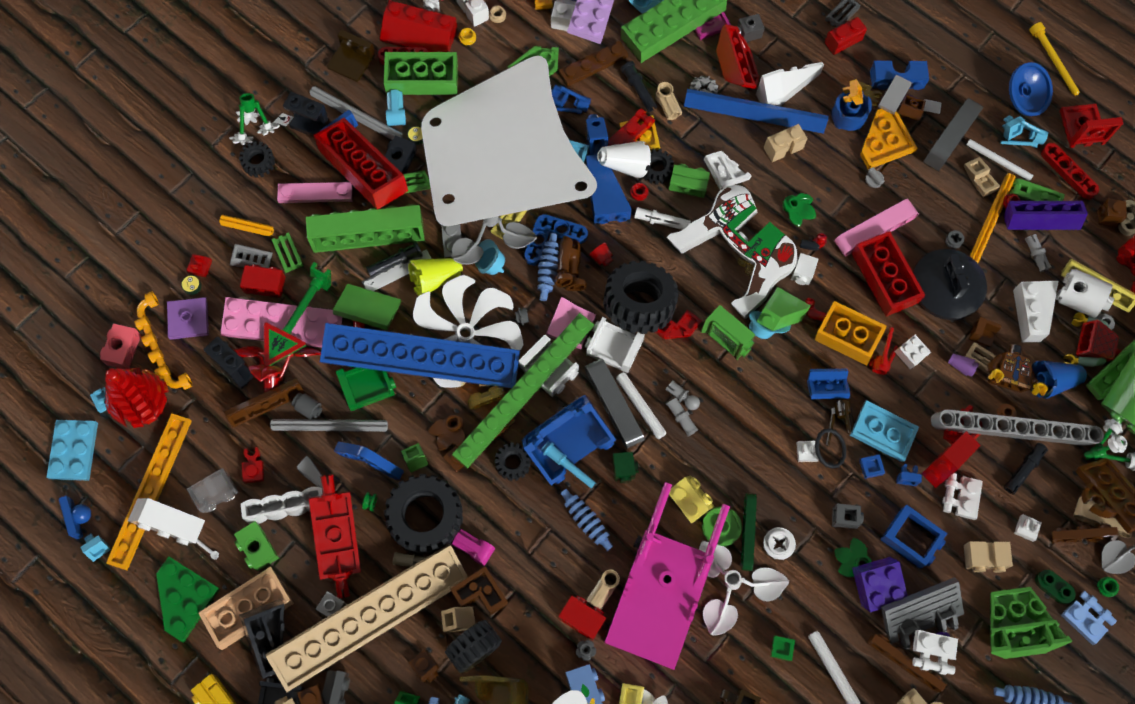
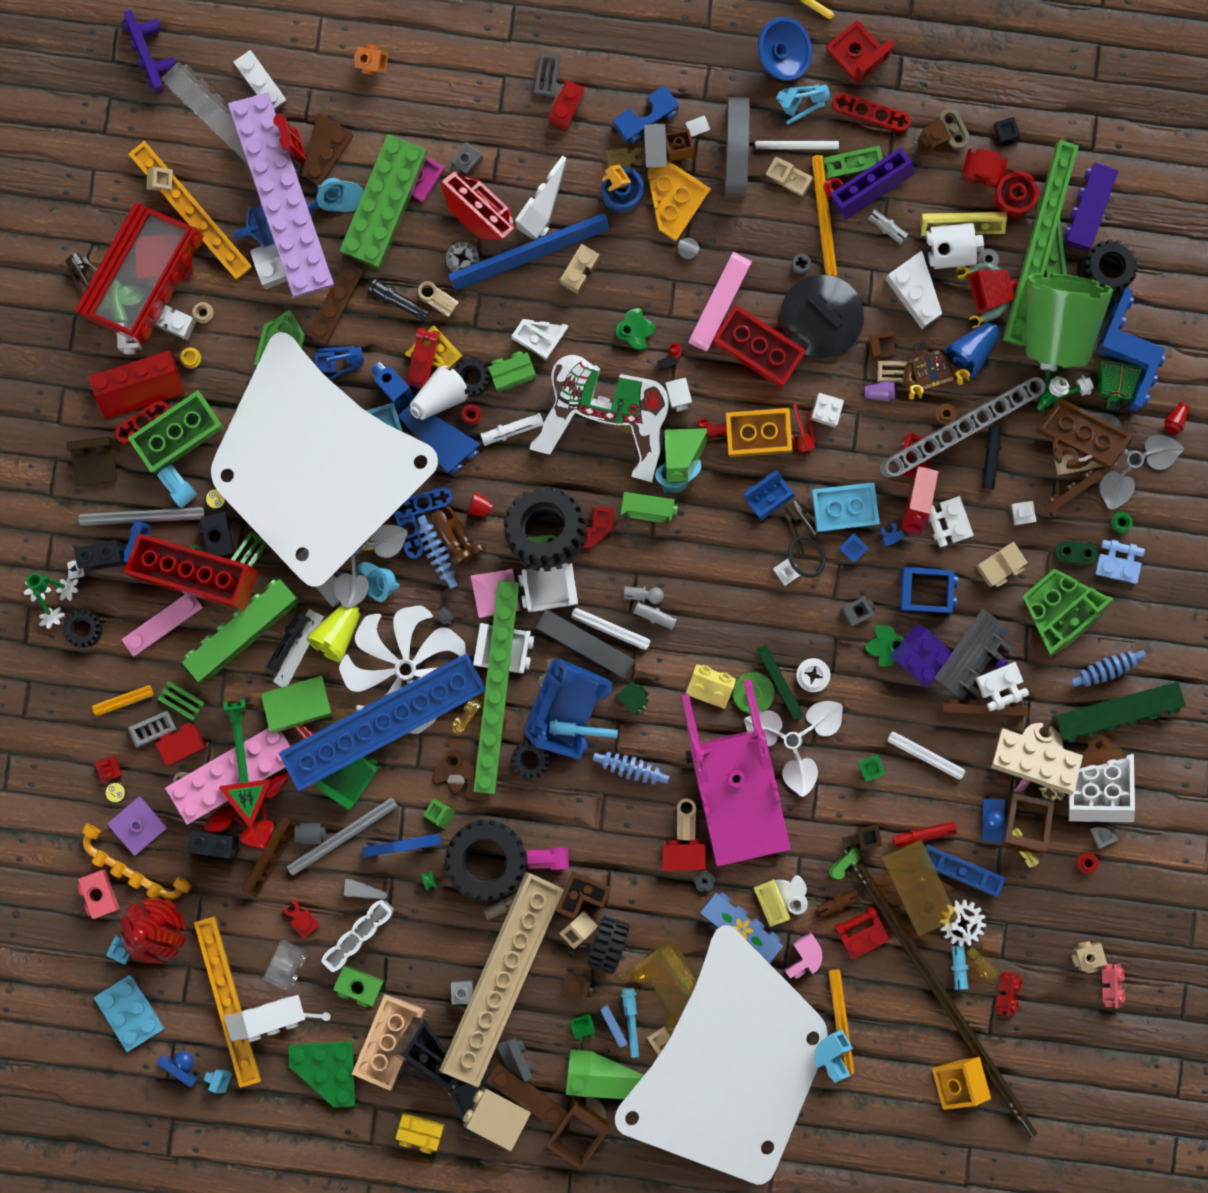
camera: 30 degrees left, 15 degrees up
red plate [308,474,361,598] -> none

